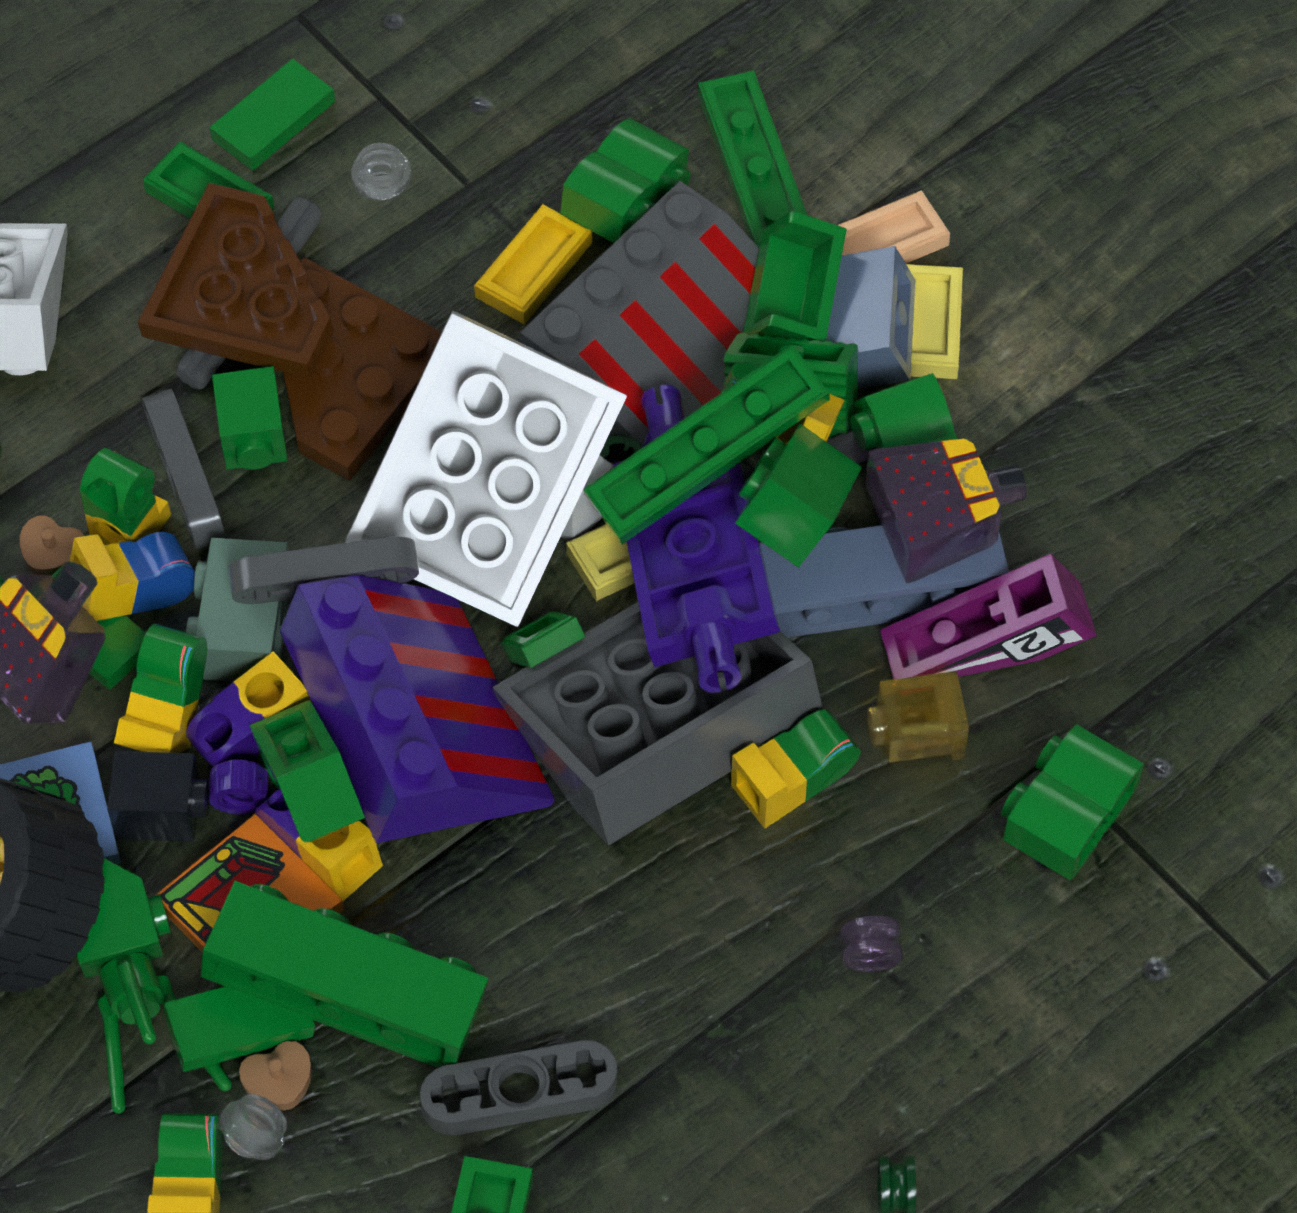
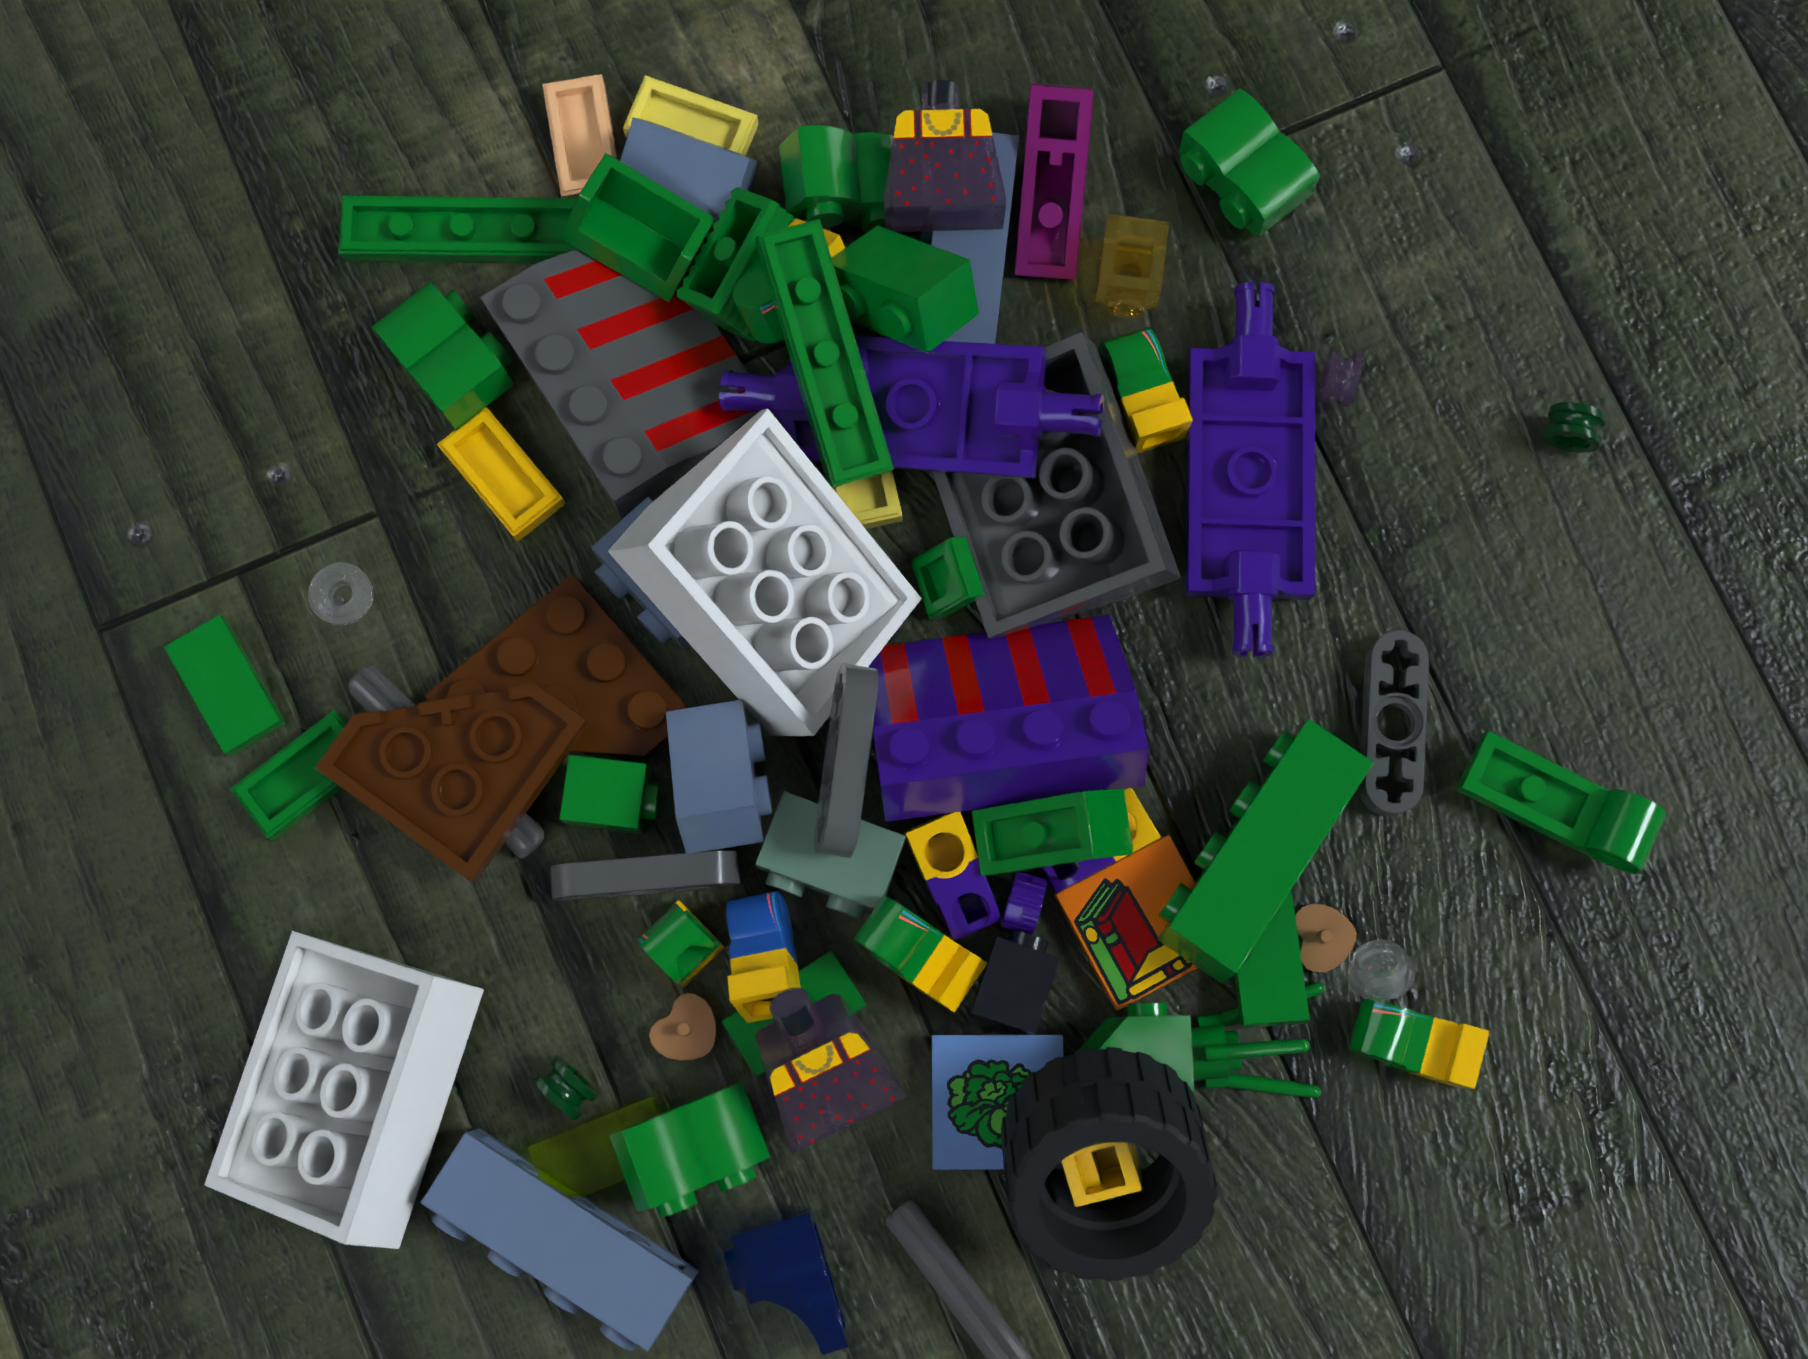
camera: 75 degrees left, 20 degrees up
none -> sand blue brick [666,699,773,854]
none -> dark purple plate [1185,282,1315,657]

